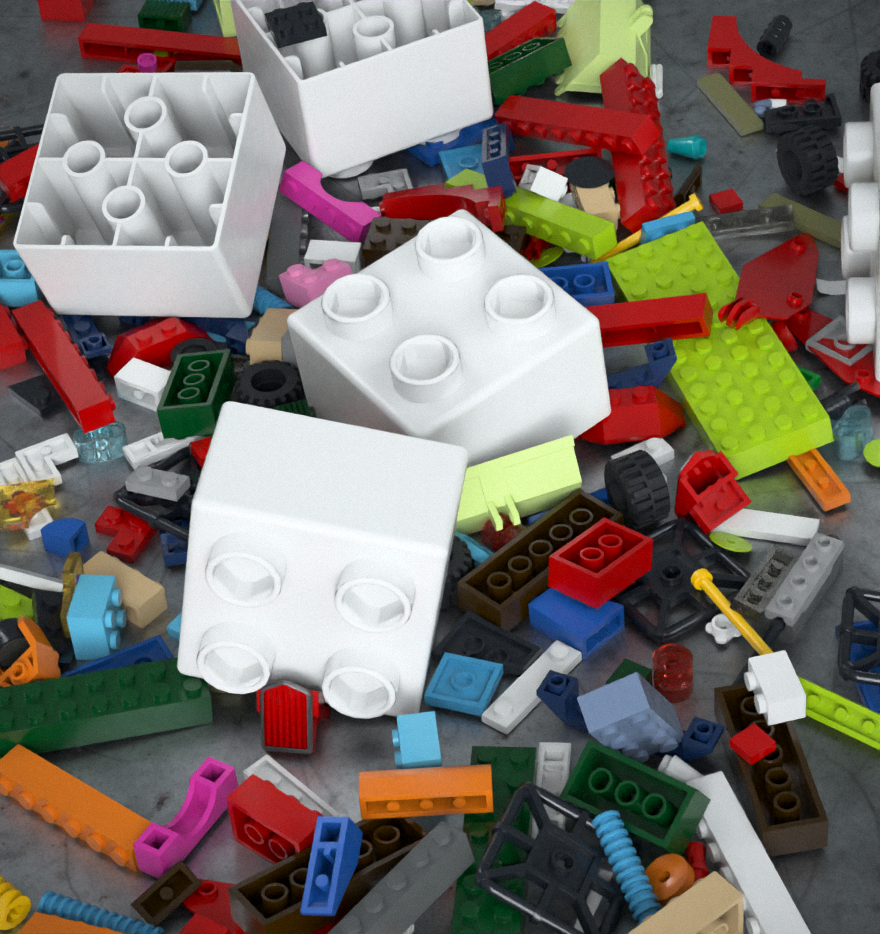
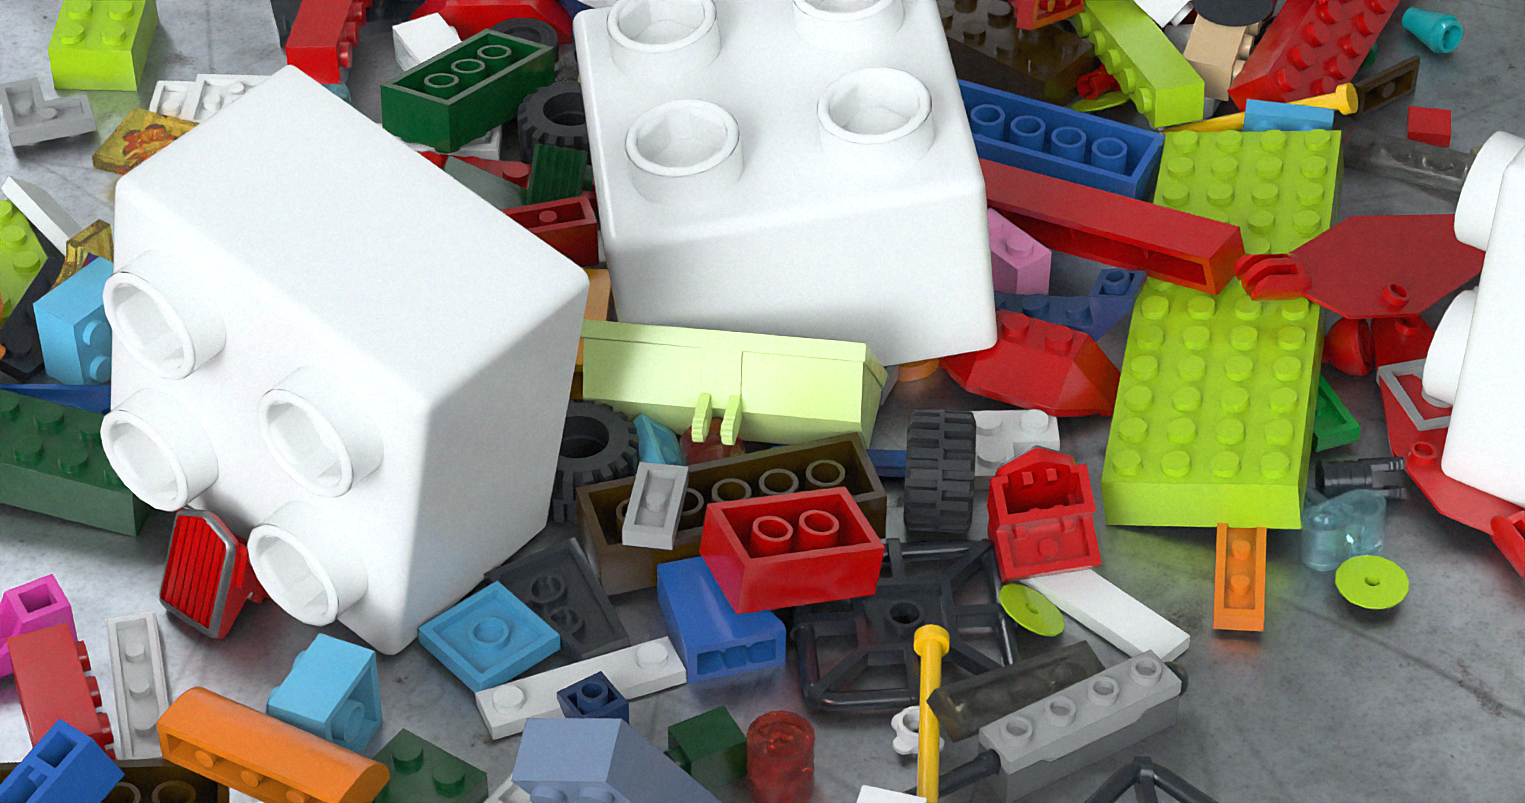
camera: 25 degrees right, 0 degrees up
none -> light grey plate [622,462,689,550]

